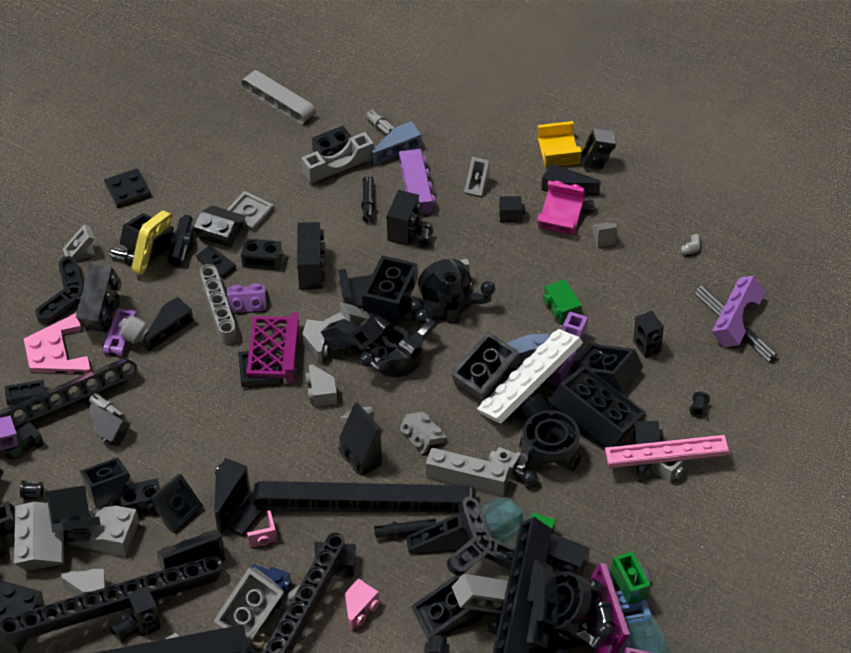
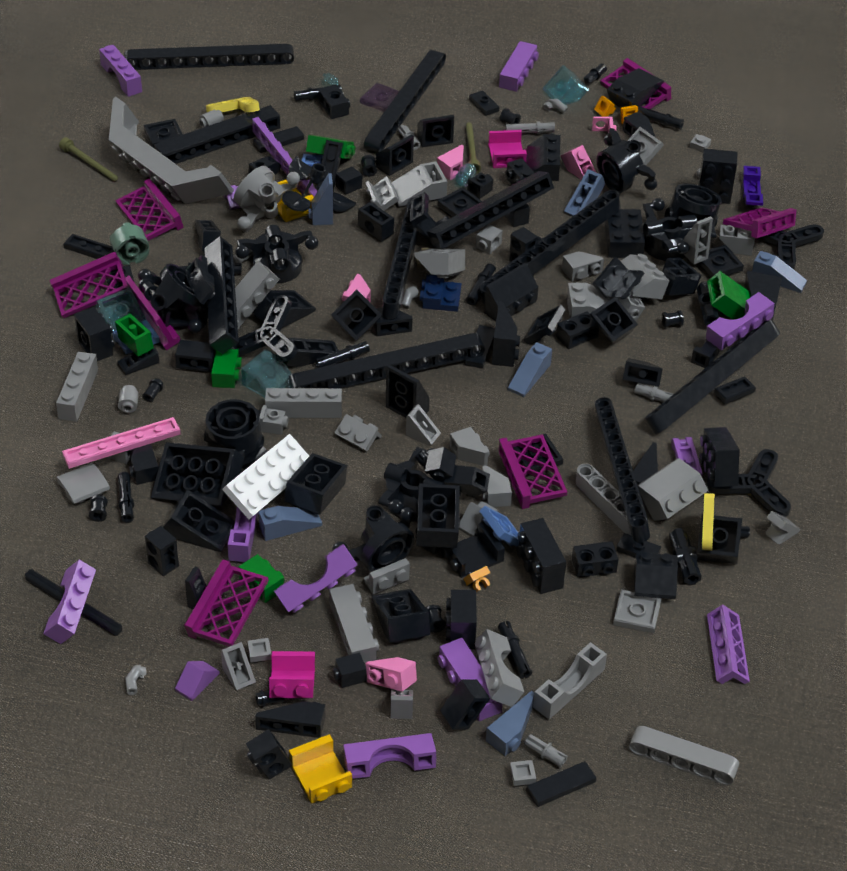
camera: 160 degrees right, 5 degrees down
bright pink wing [24,314,91,374] -> none
black plate [104,168,151,208] -> none
light grey head [119,315,148,344] -> none
medium lavender bracket [227,284,266,313] -> none
bright pink bracket [247,511,277,547] -> none
black brick [312,125,352,156] -> none
none -> light grey brick [56,352,98,422]
none -> light grey slope [57,463,110,504]
none -> black brick [74,307,114,361]
none -> black pin [117,472,134,523]
none -> light grey brick [118,385,138,413]
none -> black pin [143,378,163,402]
none -> medium lavender slope [175,661,220,701]
none -> magenta fence [184,559,269,646]
none -> black slope [185,566,207,609]
none -> light grey plate [247,638,272,662]
none -> medium lavender arch [274,544,357,613]
none -> light grey brick [329,584,379,663]
none -> black slope [331,289,382,341]
none -> medium lavender arch [343,733,436,779]
none -> bright pink slope [365,657,417,692]
none -> black slope [372,589,430,643]
none -> black brick [440,679,490,730]
none -> light orange tile [463,566,490,592]
none -> black pin [466,263,496,305]
none -> light grey arch [475,629,524,707]
none -> medium blue plate [480,506,519,547]
none -> sand blue slope [508,342,552,397]
none -> light grey plate [510,760,536,786]
none -> black tile [527,761,597,807]
none -> black beam [595,397,650,543]
none -> light grey slope [637,458,708,521]
none -> medium lavender fence [707,605,750,684]

